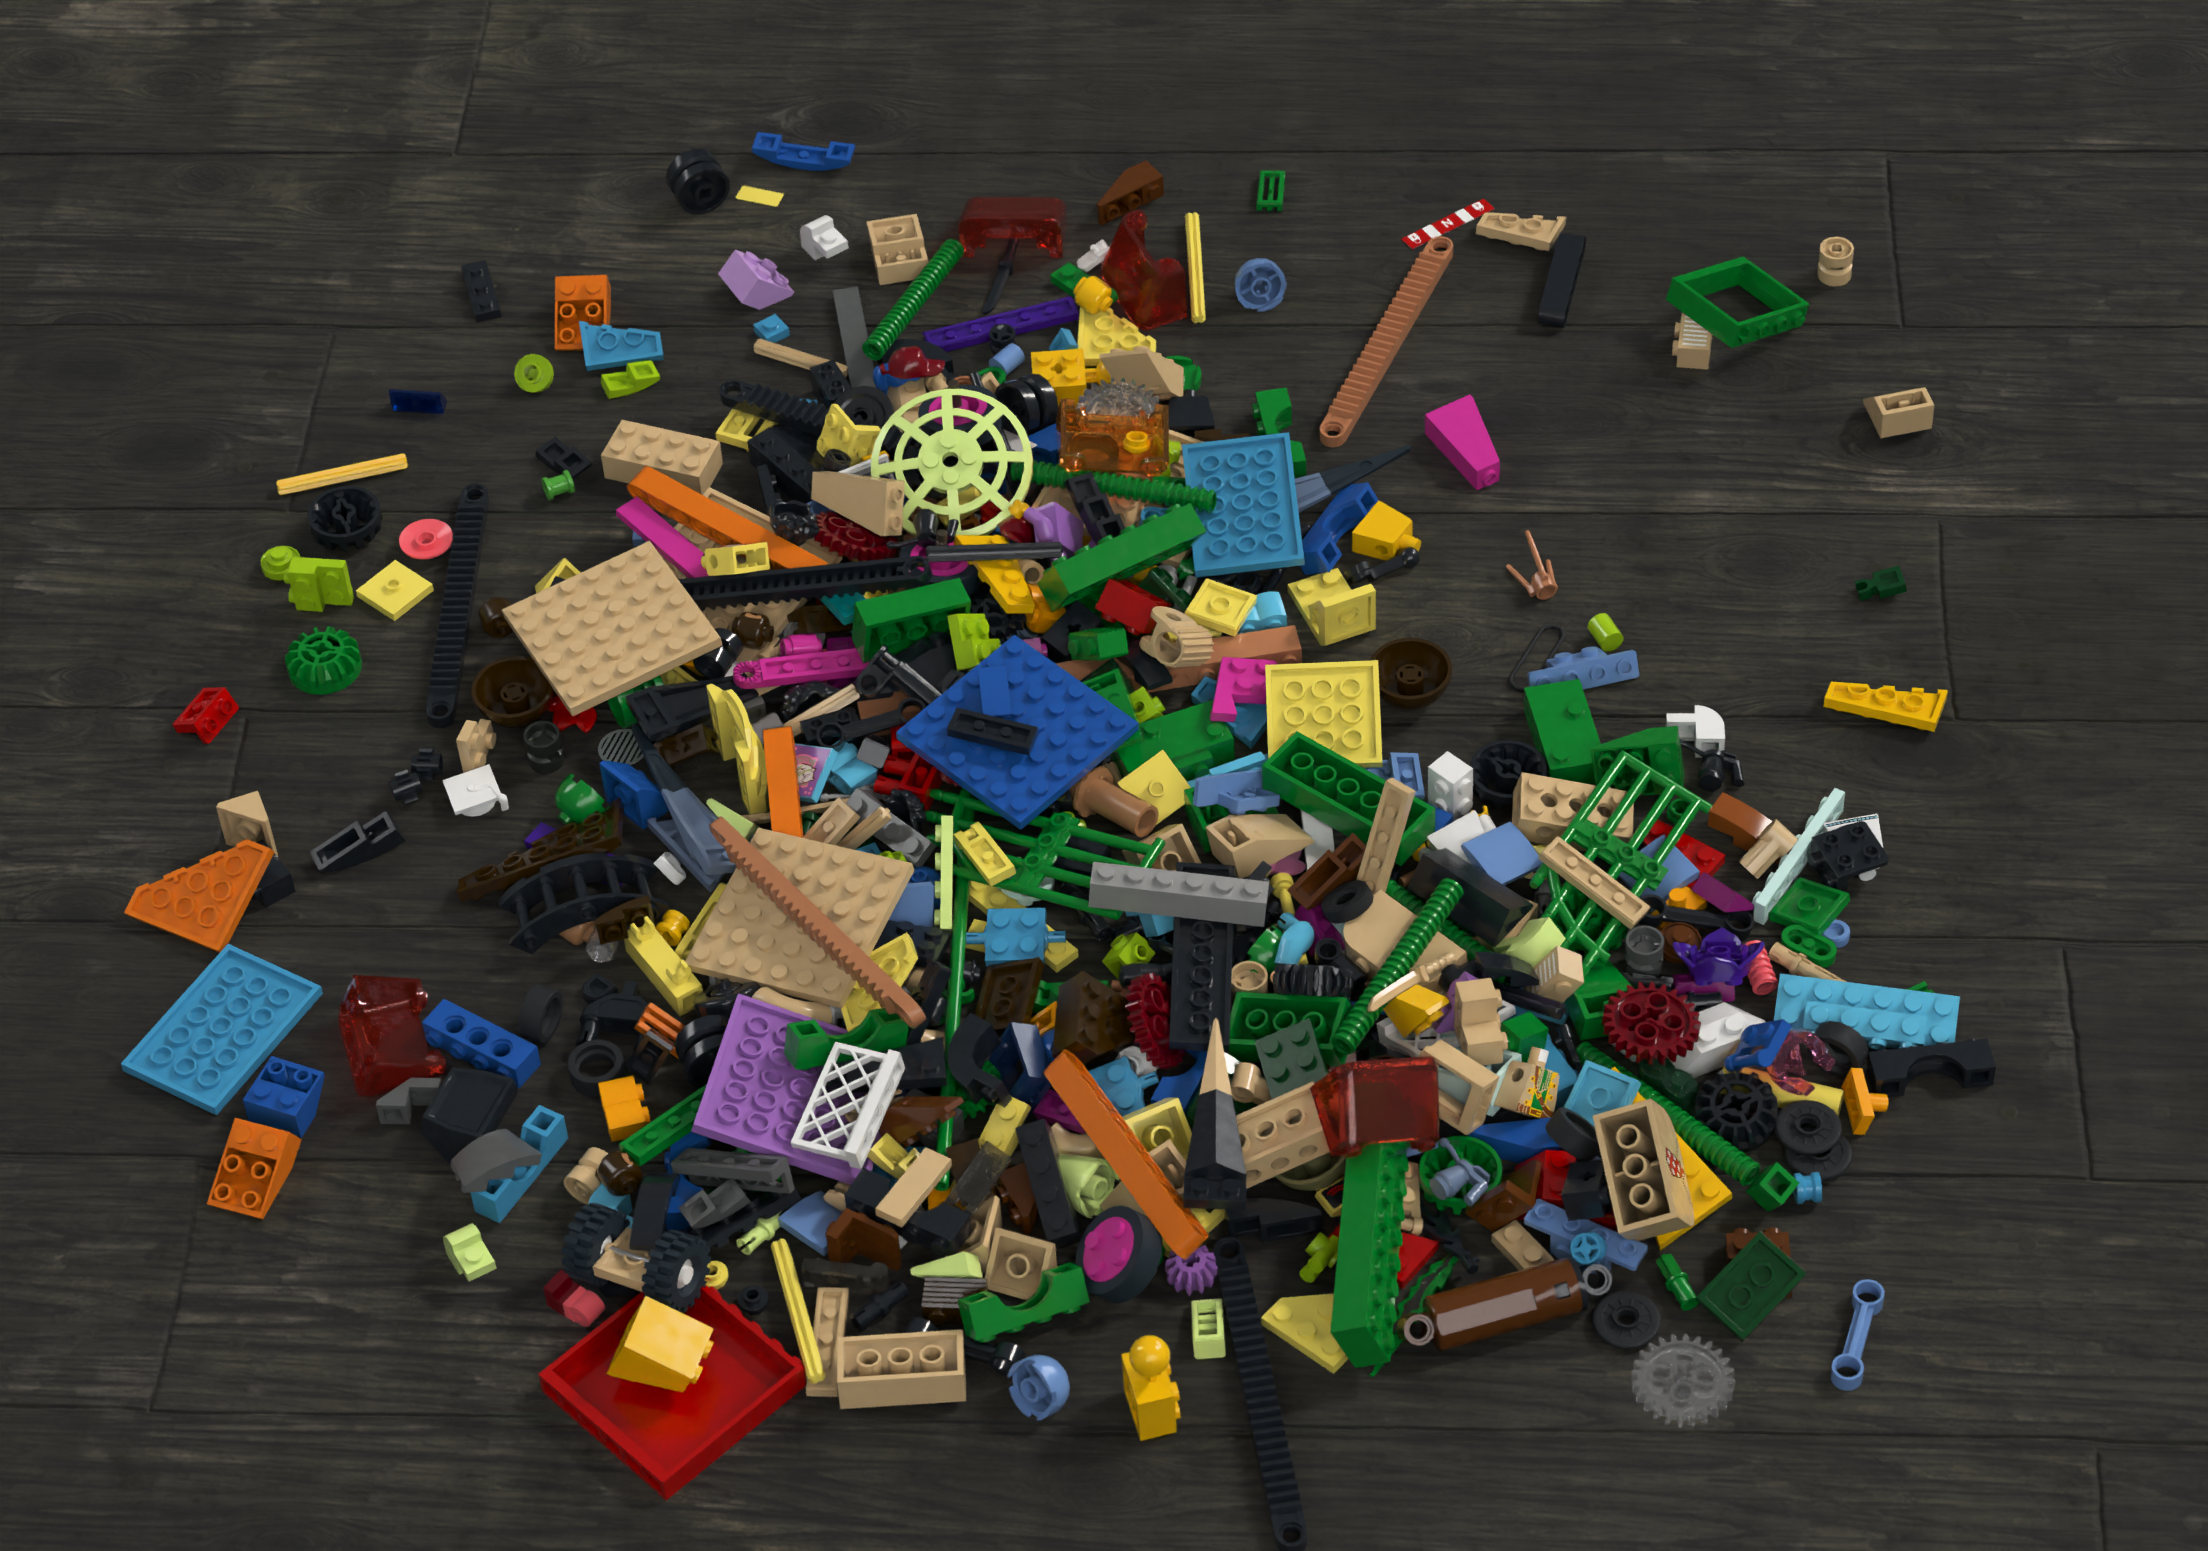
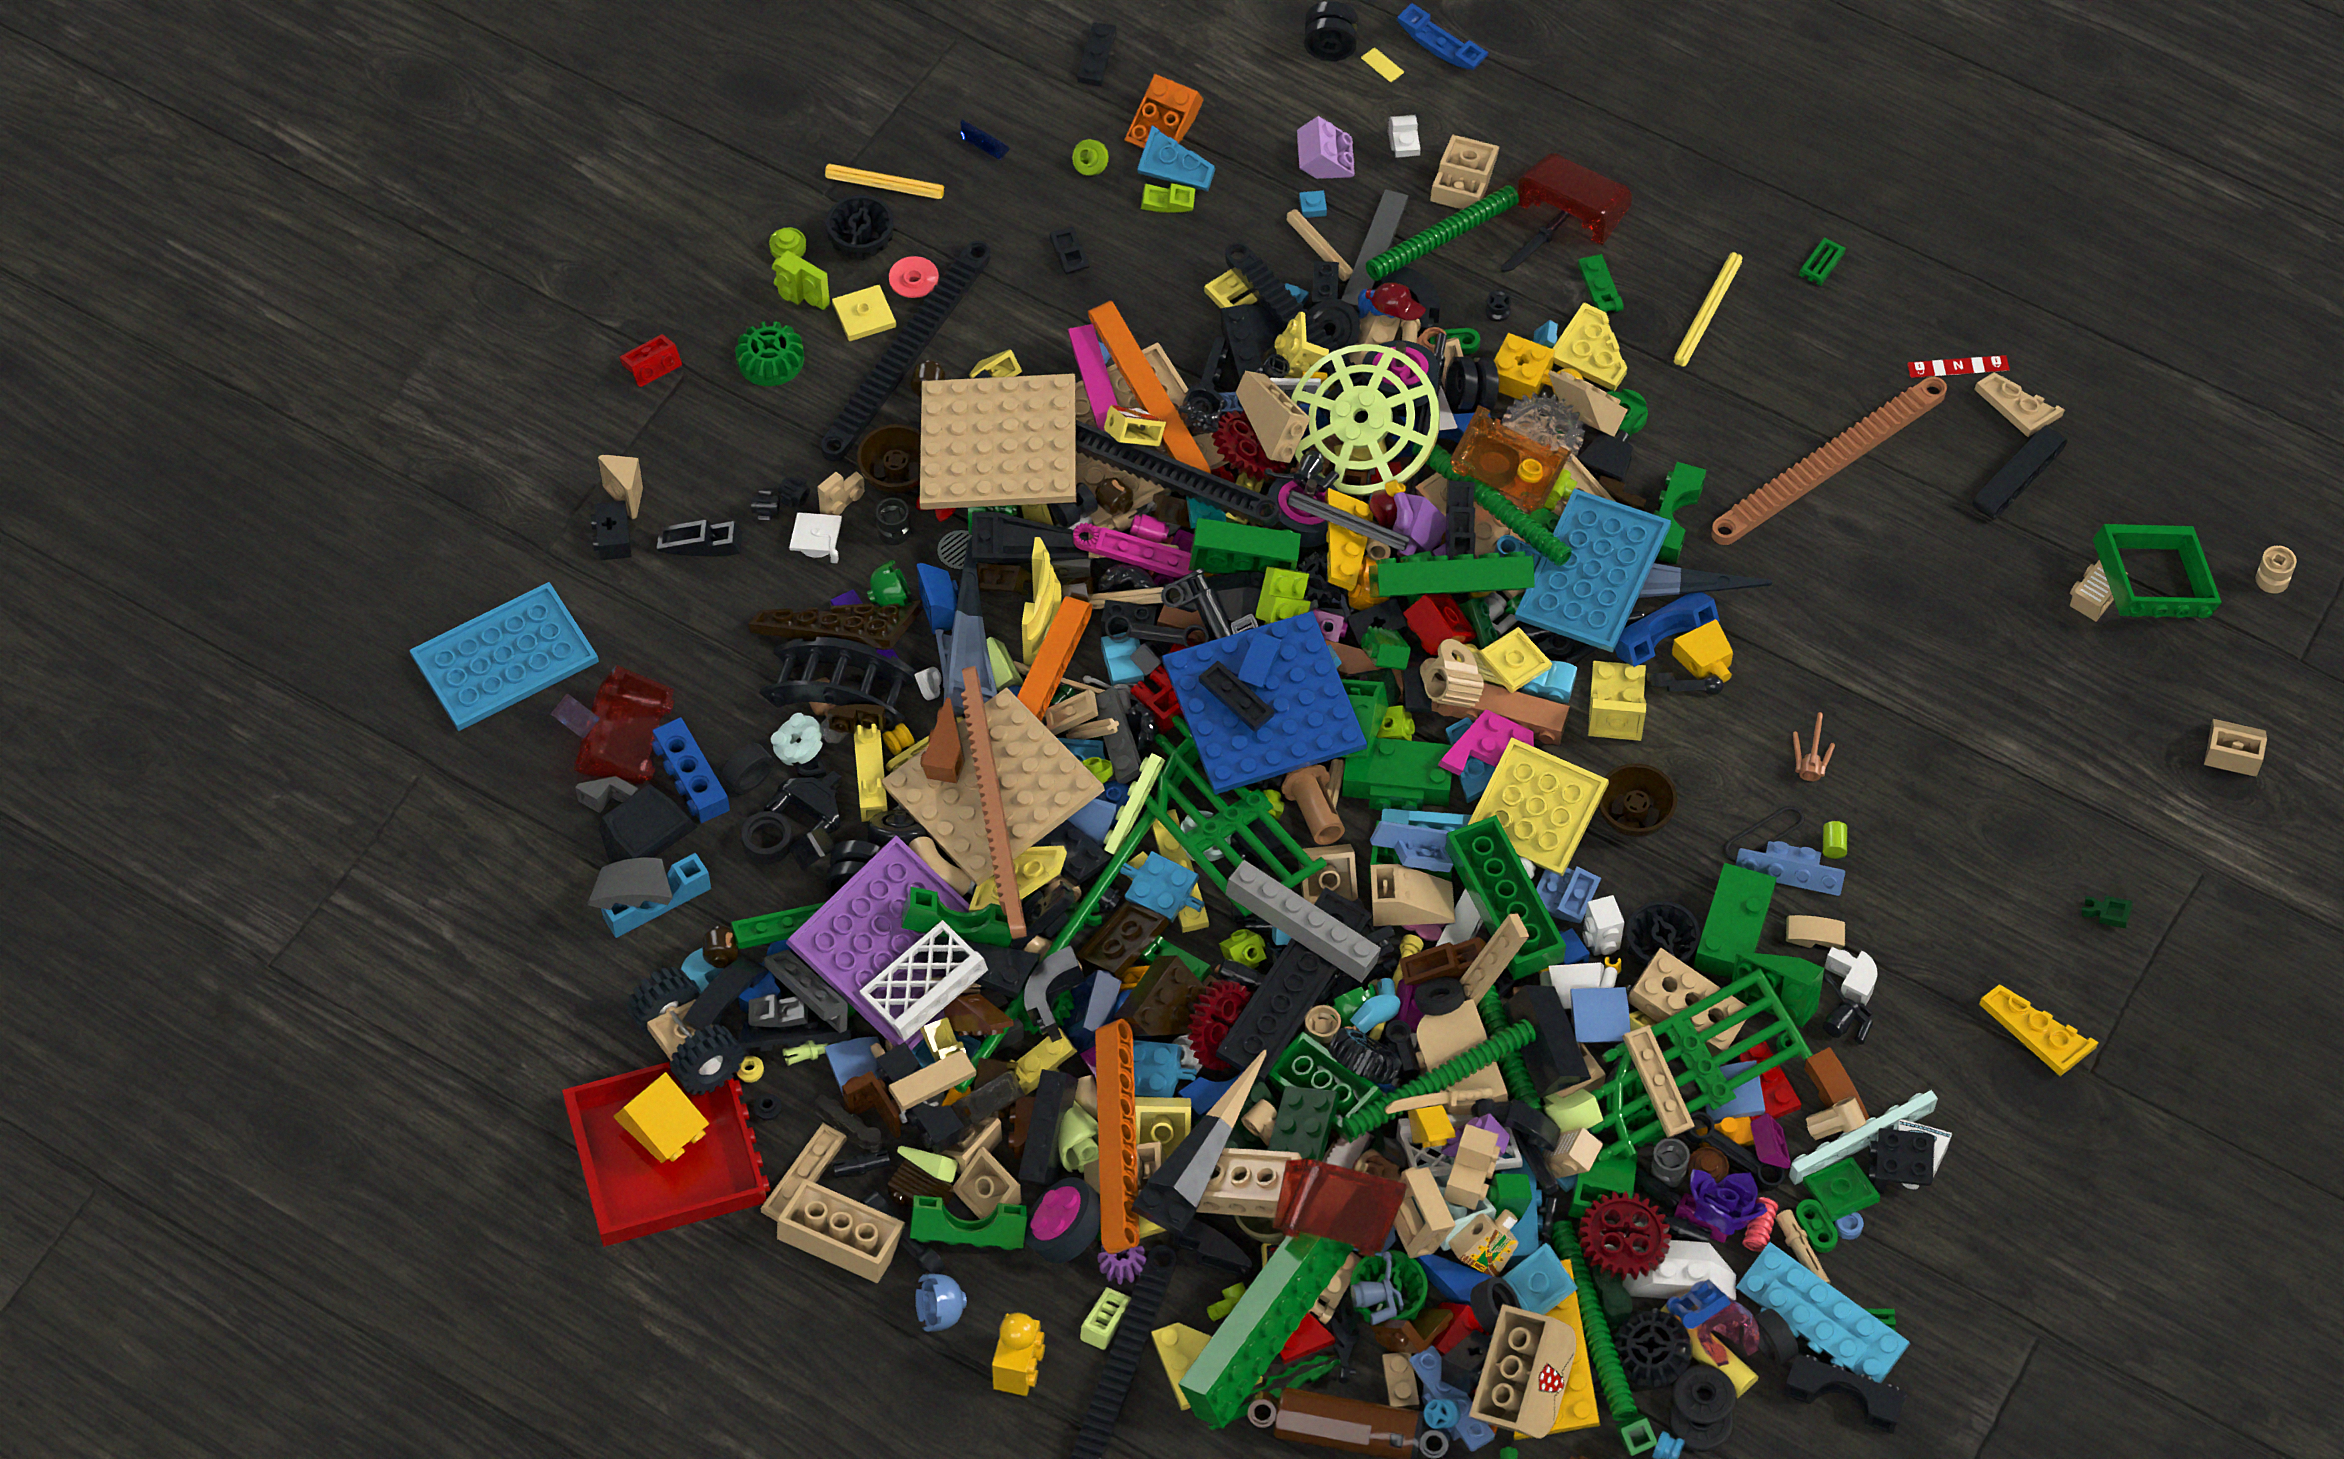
camera: 25 degrees right, 10 degrees up
orange plate [124,839,275,953] -> none
orange slope [207,1118,302,1219] -> none
blue slope [243,1056,325,1138] -> none
yellowish green brick [443,1223,497,1282] -> none
bright green bush [541,470,575,501] -> none
leg [543,1269,605,1327] -> none
tan wheel [563,1147,608,1205] -> none
light orange brick [598,1075,651,1142] -> none
tan brick [601,420,723,495] -> none
orange tile [634,1002,685,1058] -> none
light yellow axle [771,1238,825,1384] -> none
tile [795,744,838,803] -> none
dark purple tile [923,296,1079,352] -> none
light yellow plate [953,821,1016,887] -> none
medium blue piece [989,343,1025,376] -> none
yellow head [1073,276,1113,315] -> none
white piece [1077,239,1114,272] -> none
reddish brown slope [1097,160,1164,225] -> none
clear red windscreen [1101,209,1187,330] -> none
light yellow plate [1117,750,1191,826] -> none
medium blue cylinder [1234,258,1287,312] -> none
dark pink slope [1425,395,1500,490] -> none
light orange tile [1841,1068,1888,1135] -> none
none -> clear purple slope [551,694,600,739]
none -> light aqua plate [771,713,824,765]
none -> dark orange slope [920,697,965,784]
none -> tan slope [1786,915,1845,950]

